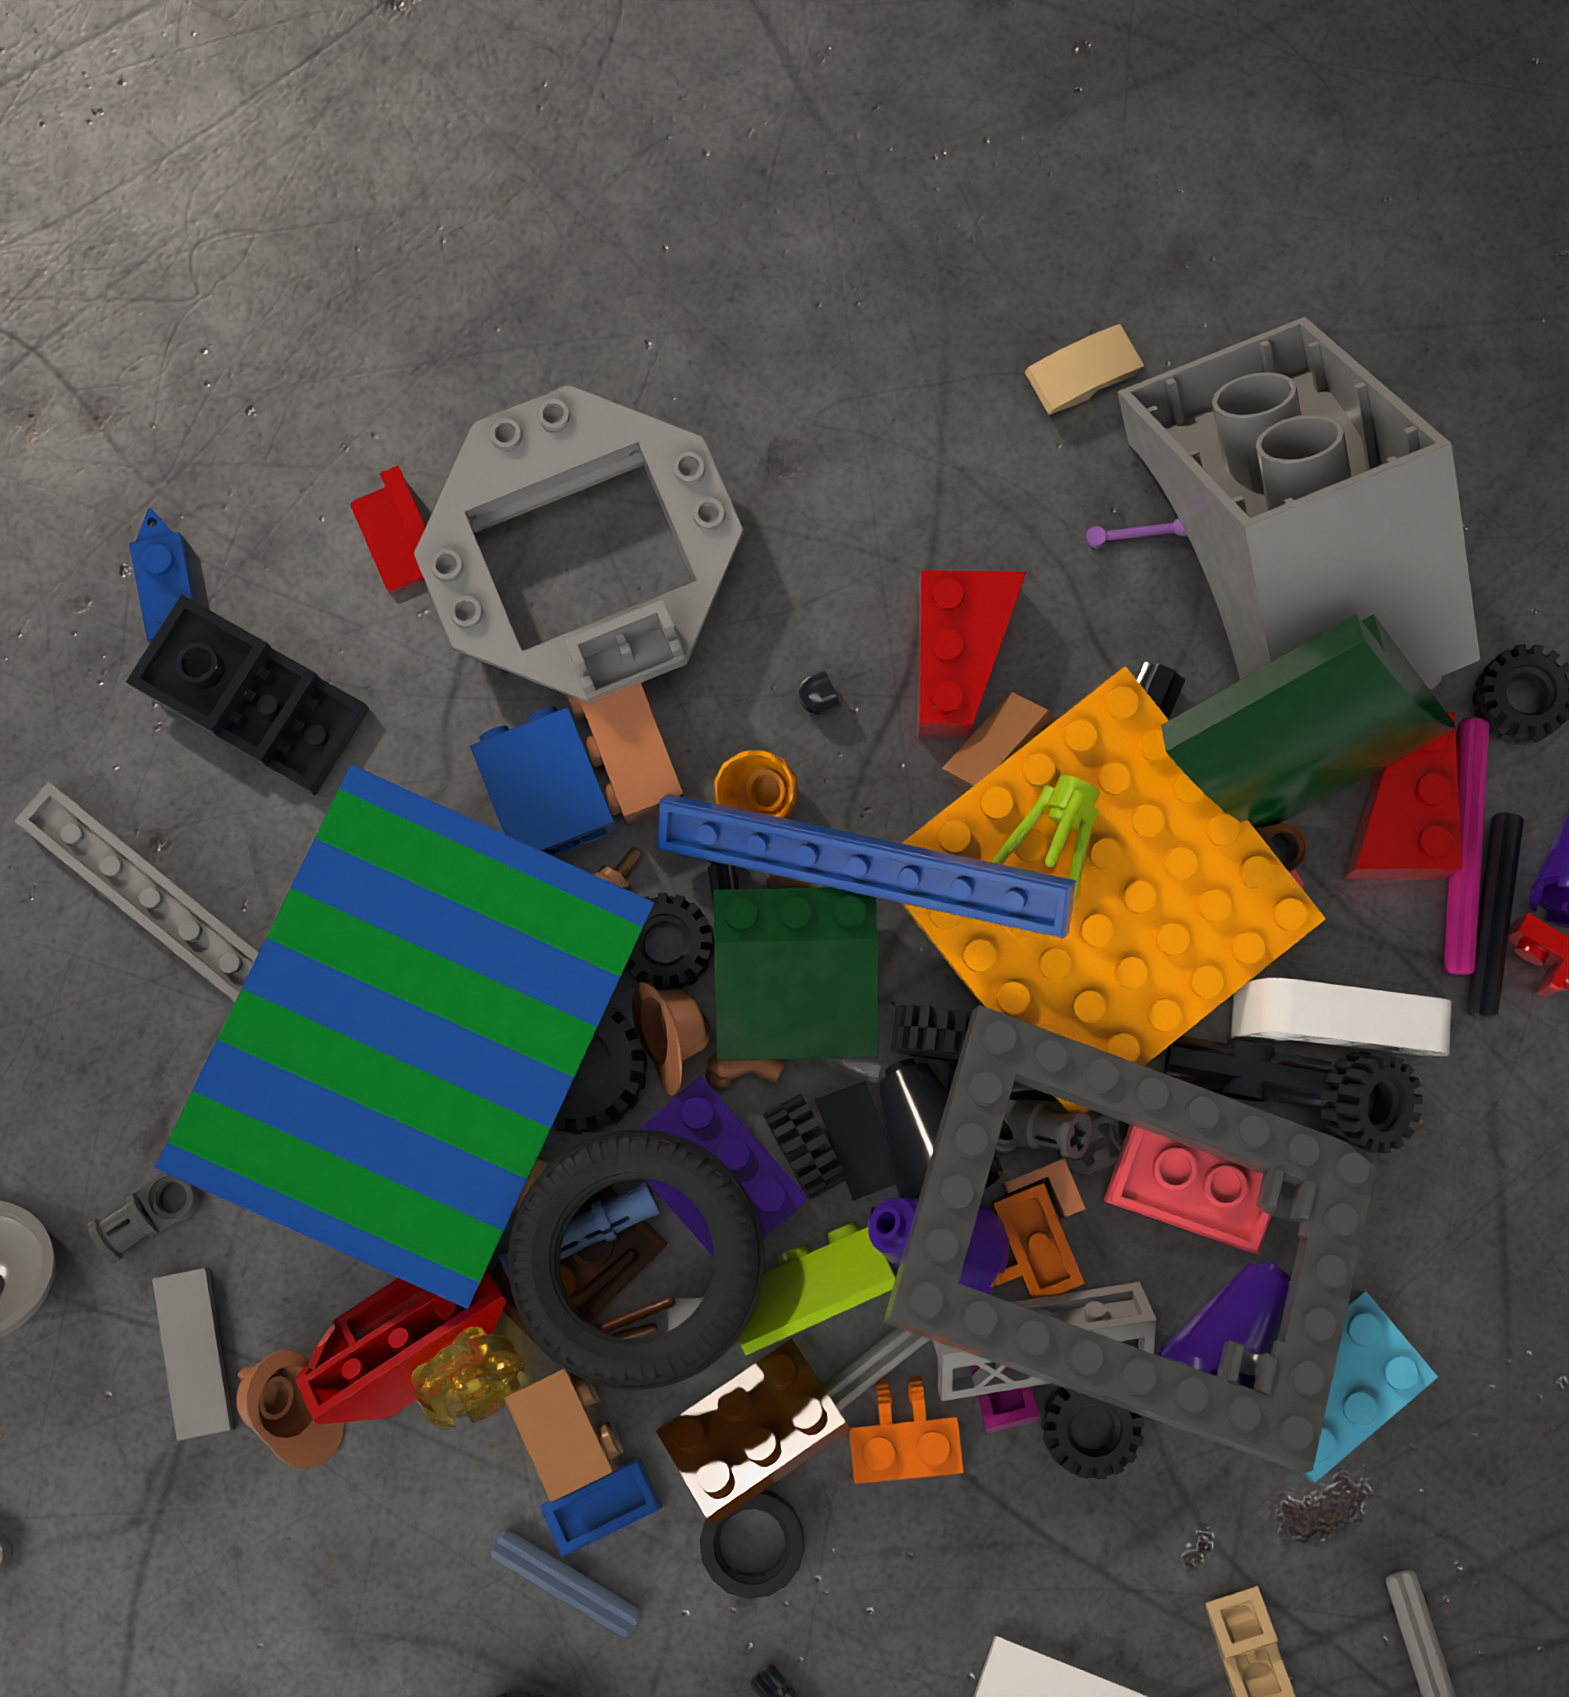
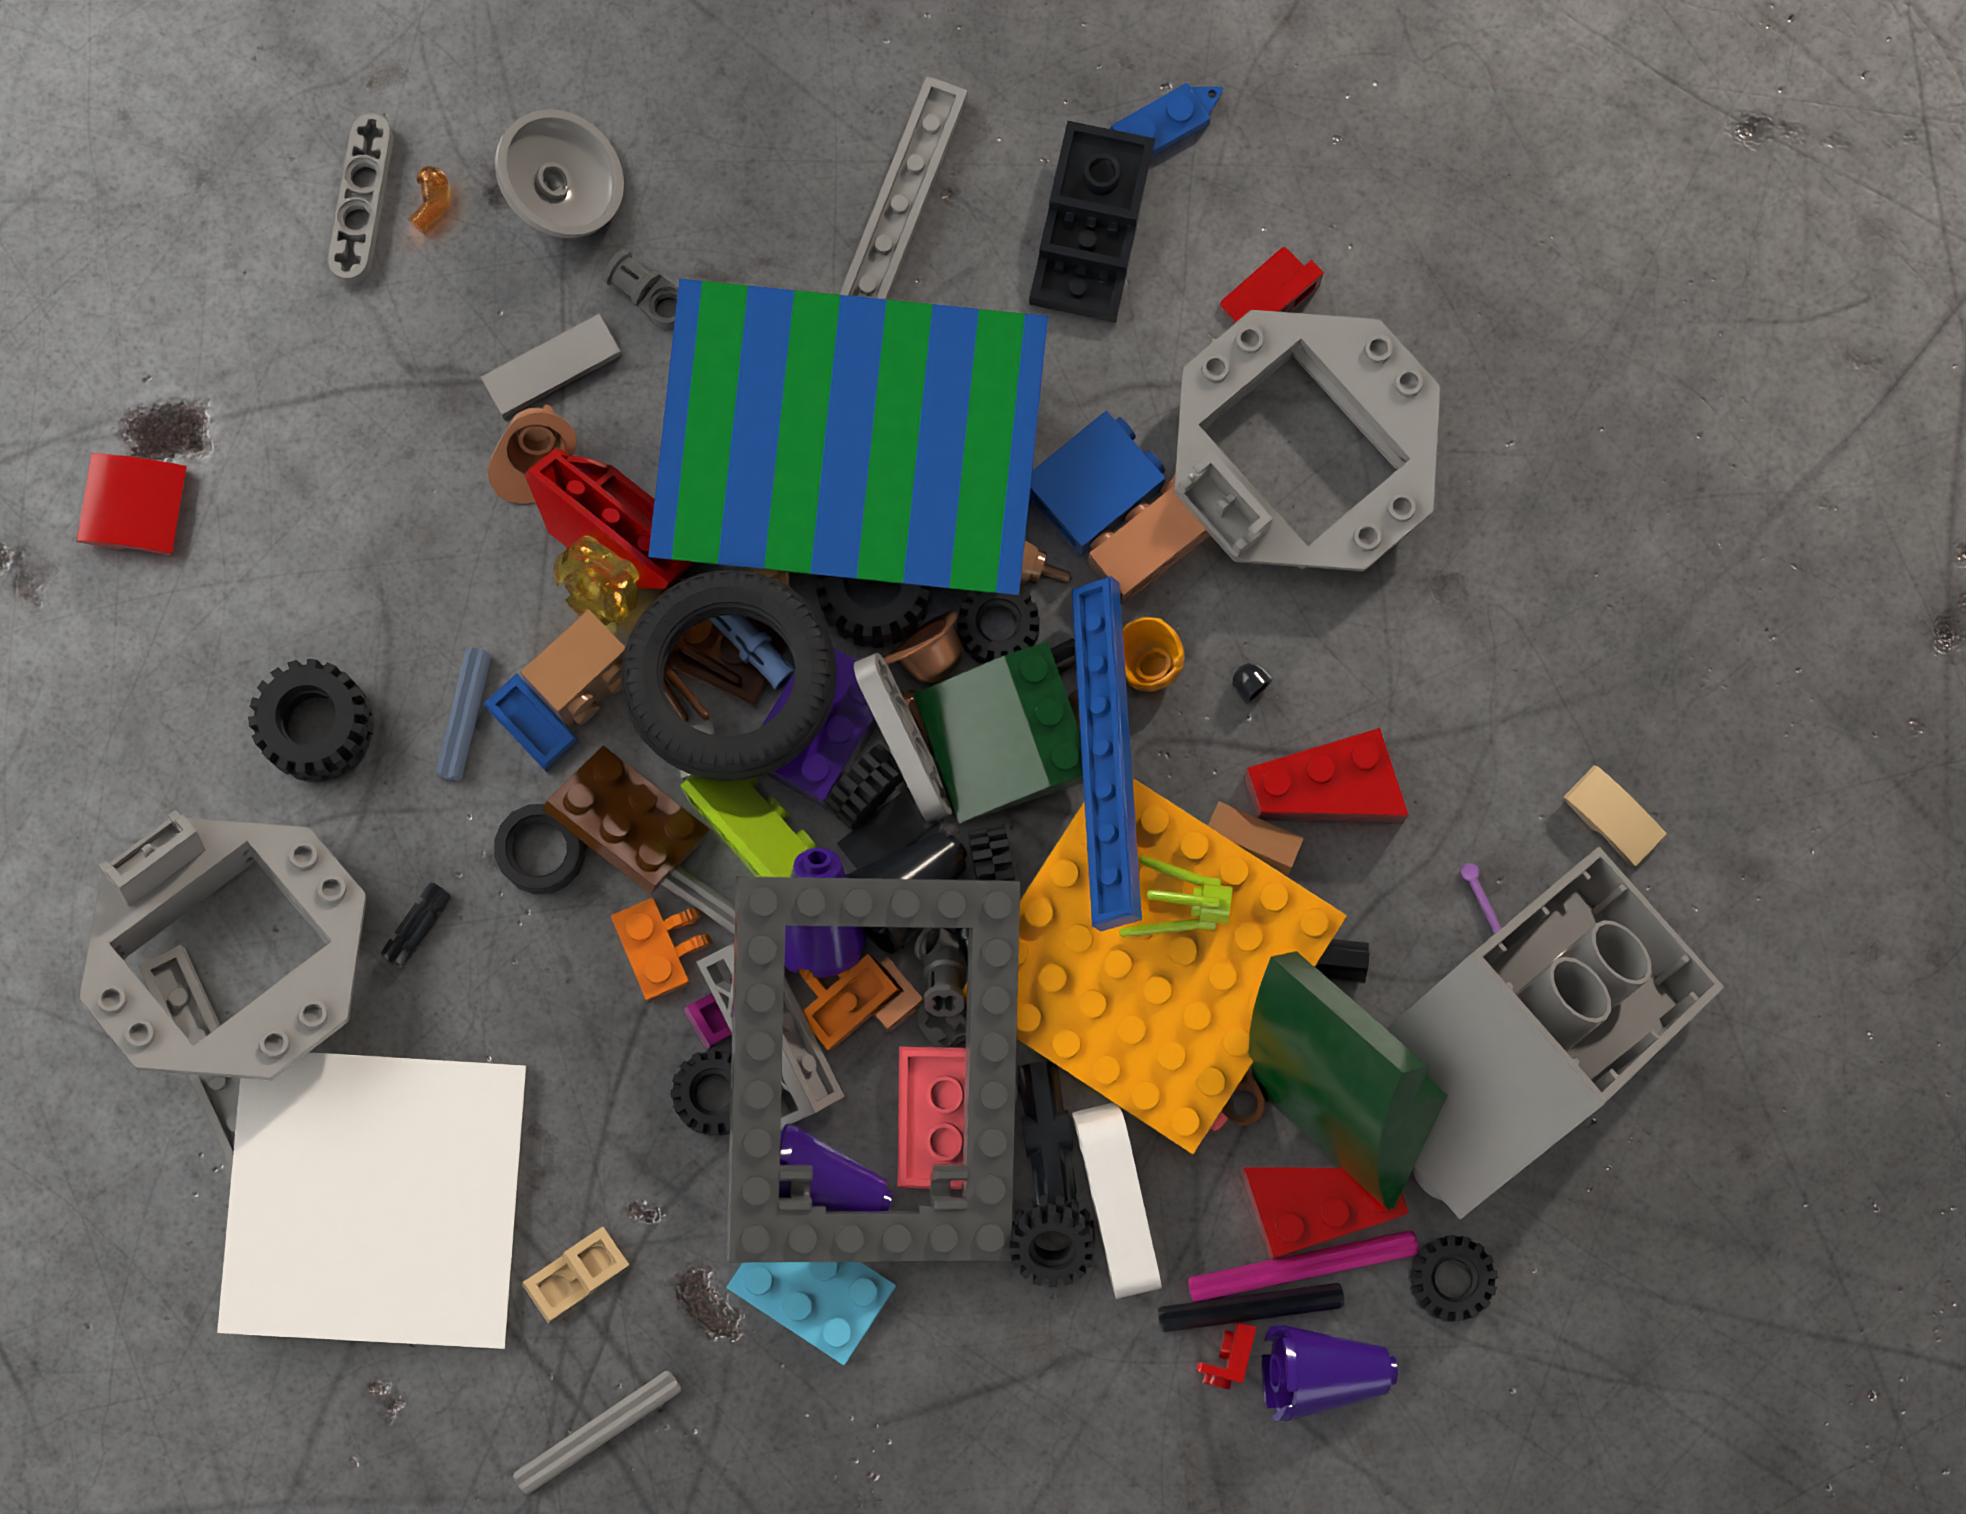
camera: 70 degrees right, 0 degrees up
none -> light grey beam [854,653,953,823]

